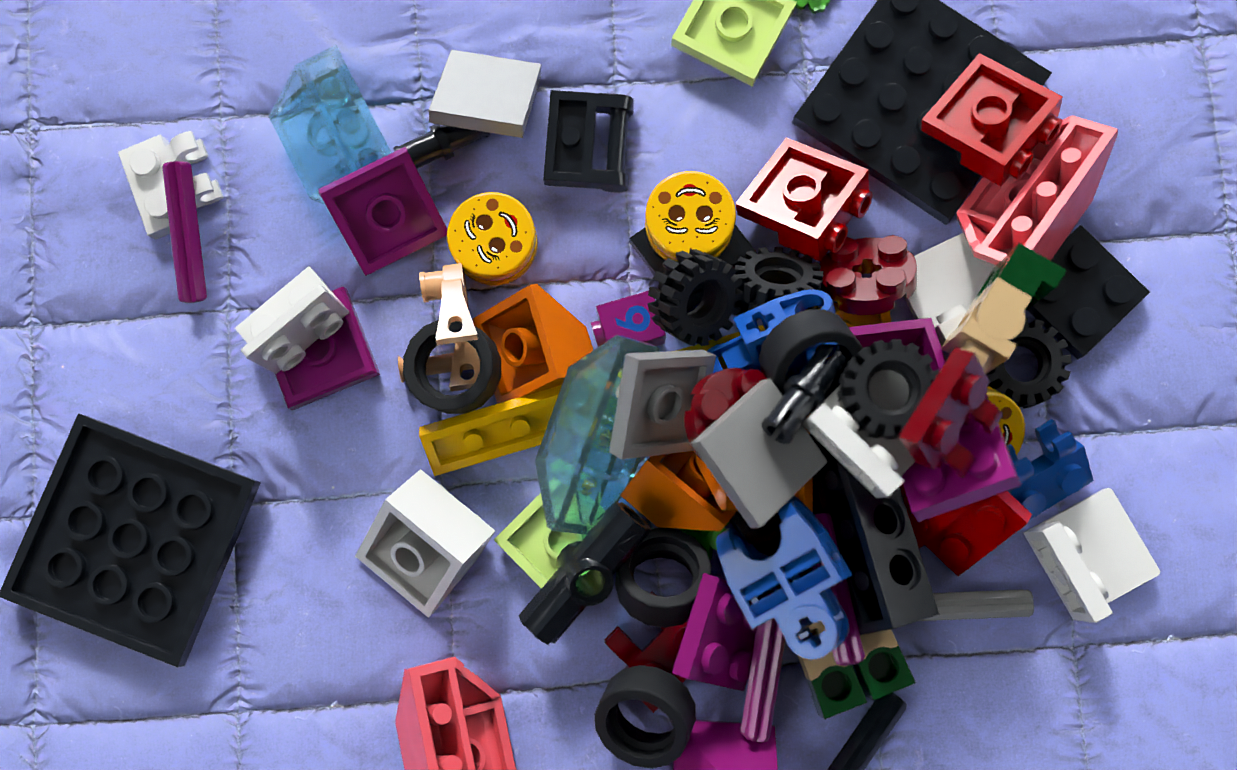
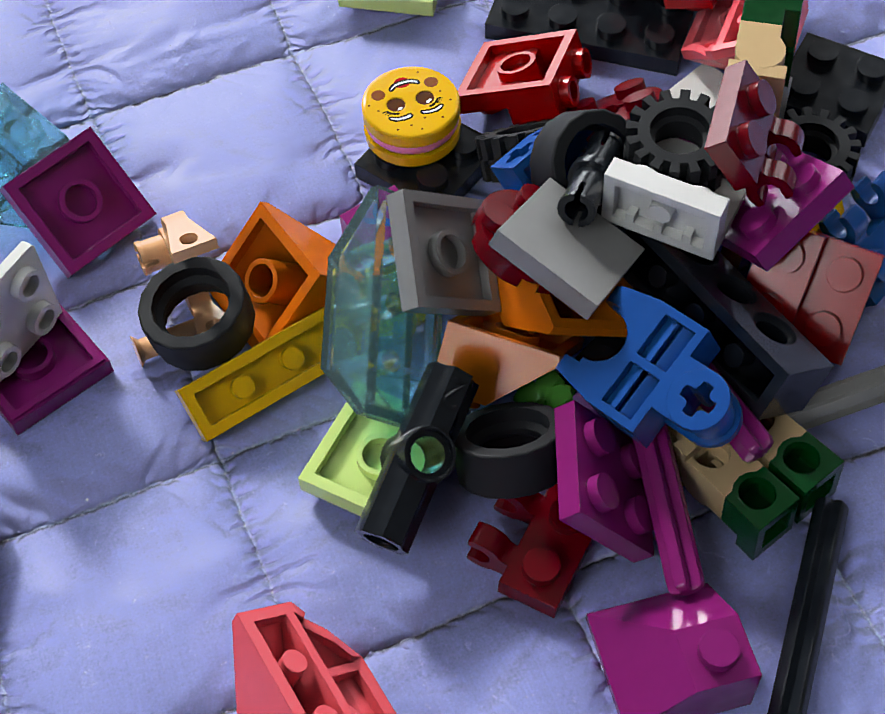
camera: 20 degrees left, 25 degrees down
white slope [355,469,495,618] -> none
black pin [393,124,490,169] -> none
tile [428,49,541,138] -> none
yellow head [447,192,538,286] -> none
black plate [543,90,634,193] -> none
black tyre [594,665,696,769] -> none
black tyre [648,249,744,346] -> none

